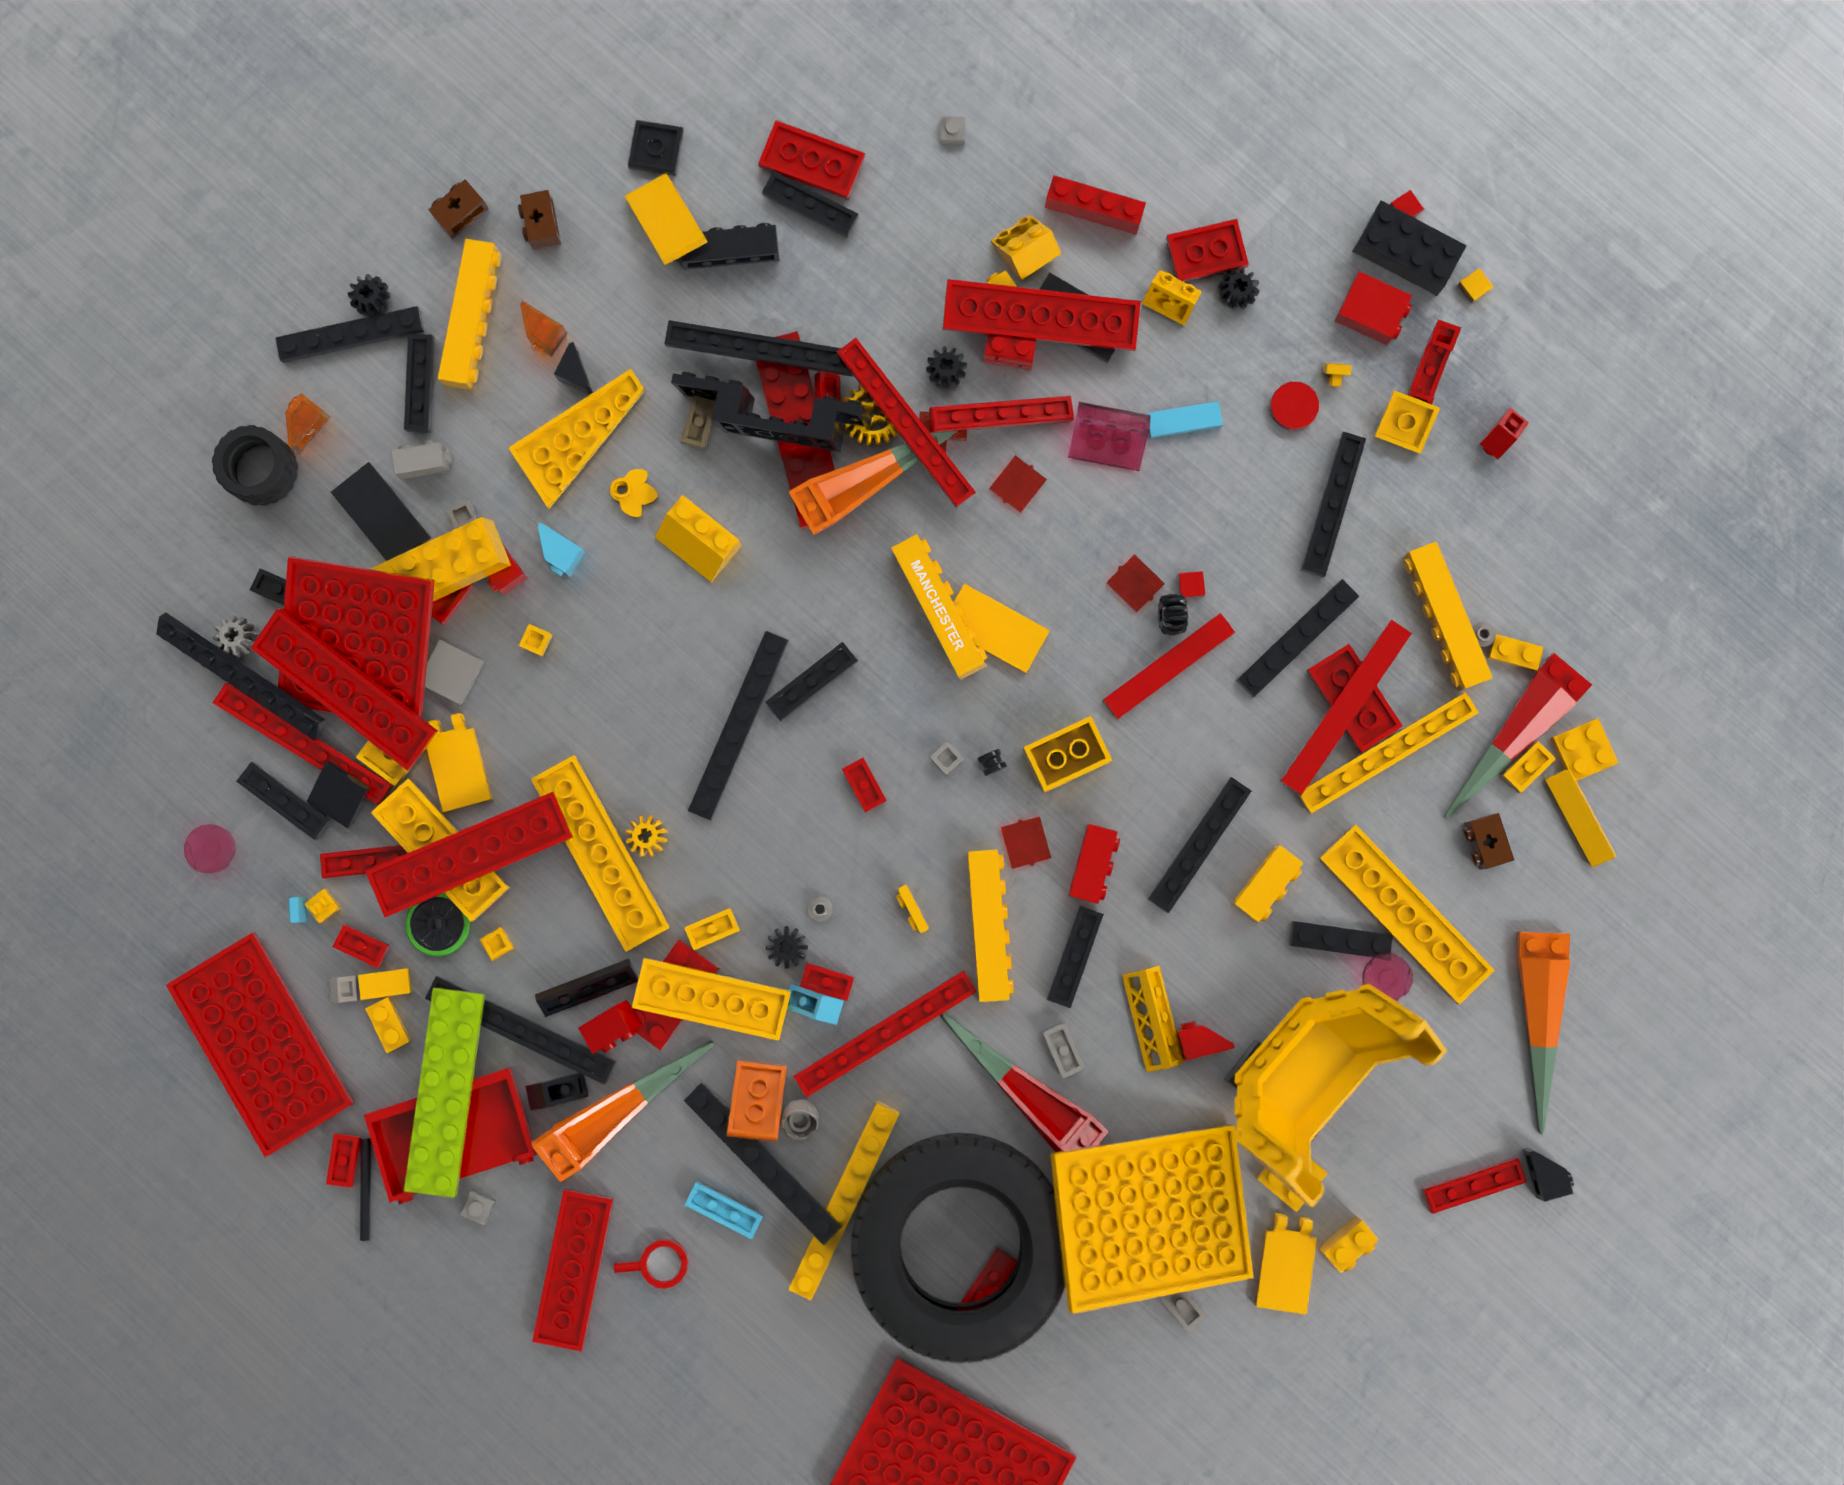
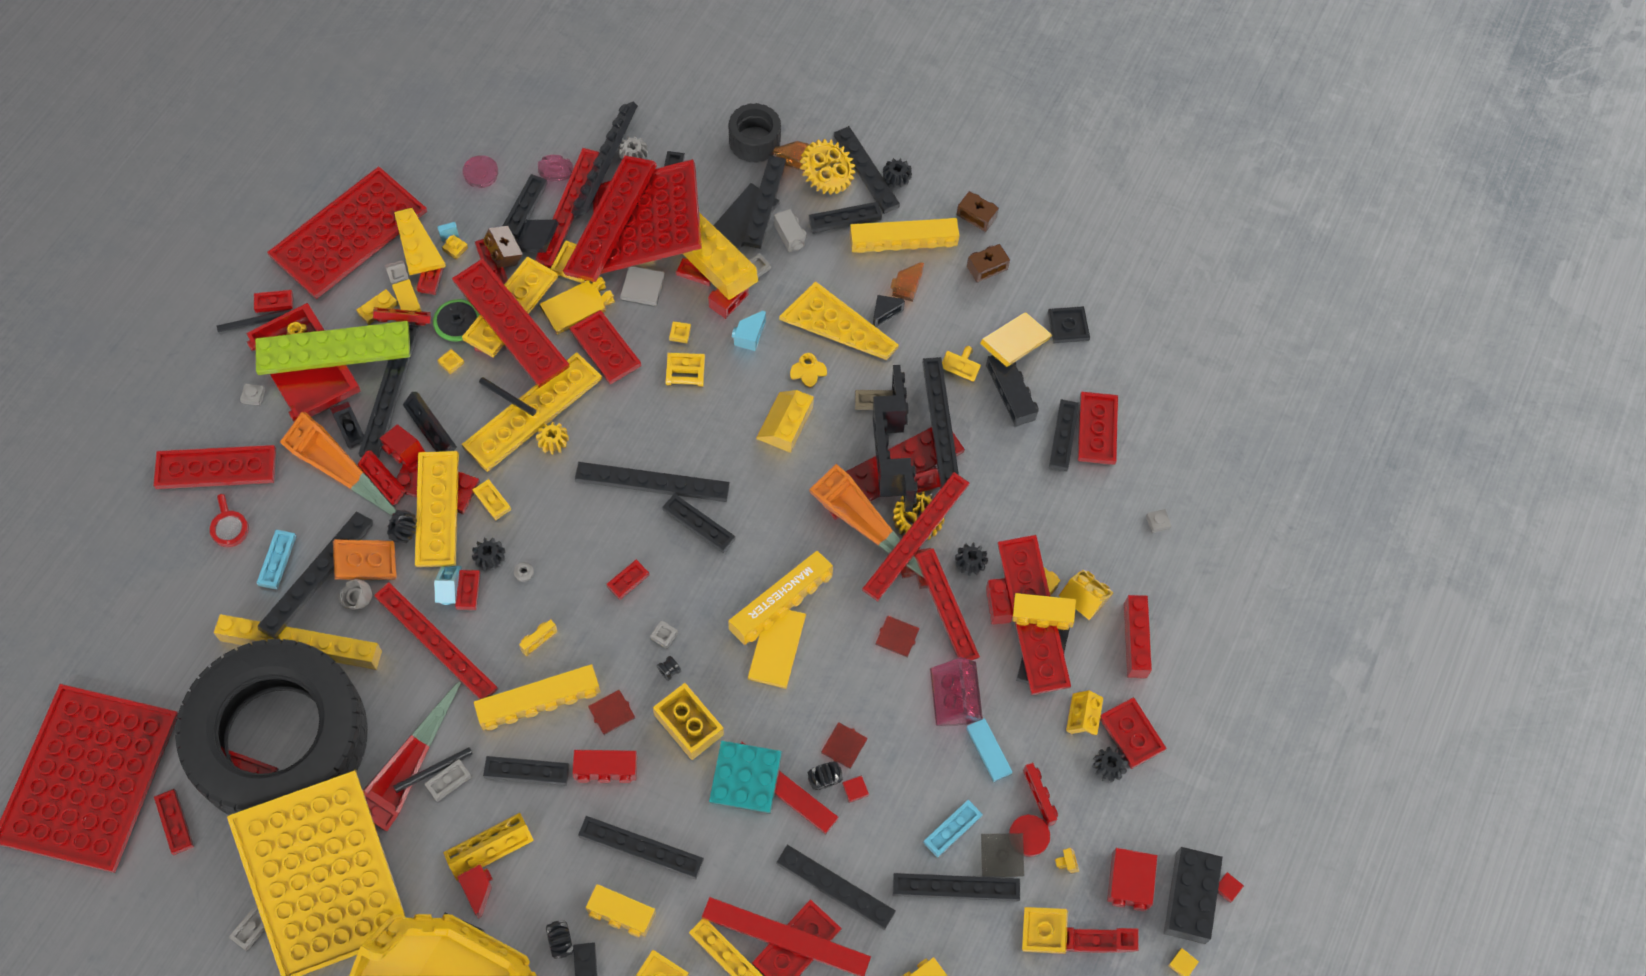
camera: 70 degrees right, 20 degrees down
none -> red tile [154,789,194,856]
none -> yellow plate [286,322,307,335]
none -> red tile [357,450,406,505]
none -> red plate [373,307,431,326]
none -> black gear [387,510,417,544]
none -> black bar [393,747,473,793]
none -> yellow wing [394,208,446,275]
none -> black bar [479,377,536,416]
none -> reddish brown brick [483,226,523,268]
none -> clear pink tile [538,155,573,182]
none -> black gear [546,920,573,959]
none -> red plate [570,310,642,385]
none -> yellow plate [666,353,705,387]
none -> teal plate [709,741,782,814]
none -> black plate [744,155,786,249]
none -> yellow gear [800,139,855,195]
none -> medium azure plate [923,800,983,858]
none -> yellow plate [942,346,982,382]
none -> clear smoke plate [981,833,1025,877]
none -> yellow brick [1013,593,1076,630]
none -> red plate [1023,762,1058,827]

